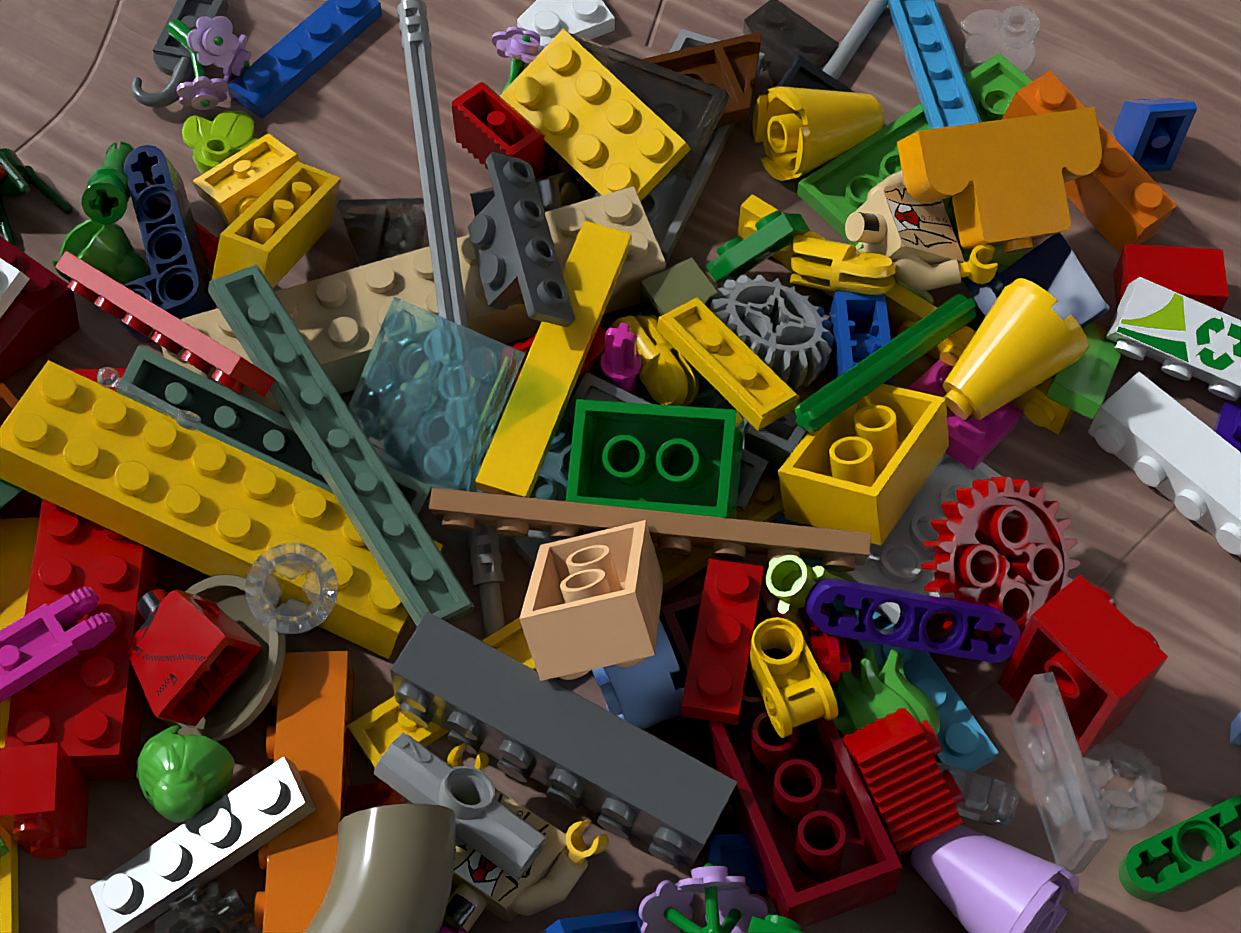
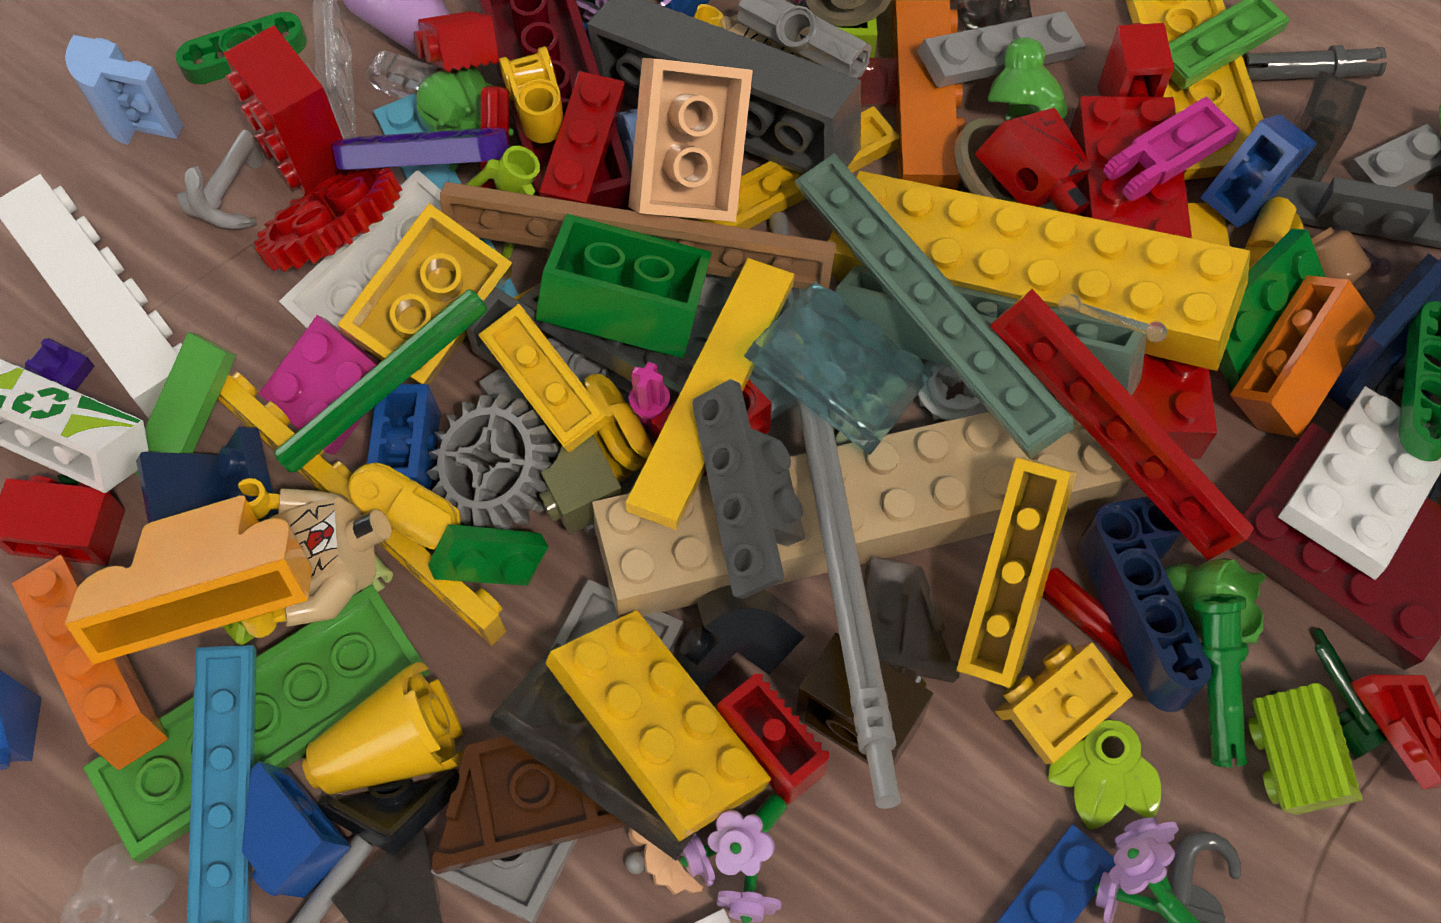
camera: 175 degrees left, 5 degrees up
clear gear [245,543,338,635] -> none
yellow cone [943,278,1089,420] -> none
none -> light grey piece [177,130,264,229]
none -> blue slope [242,761,351,898]
none -> dark brown brick [796,632,934,766]
none -> lime brick [1248,683,1363,815]

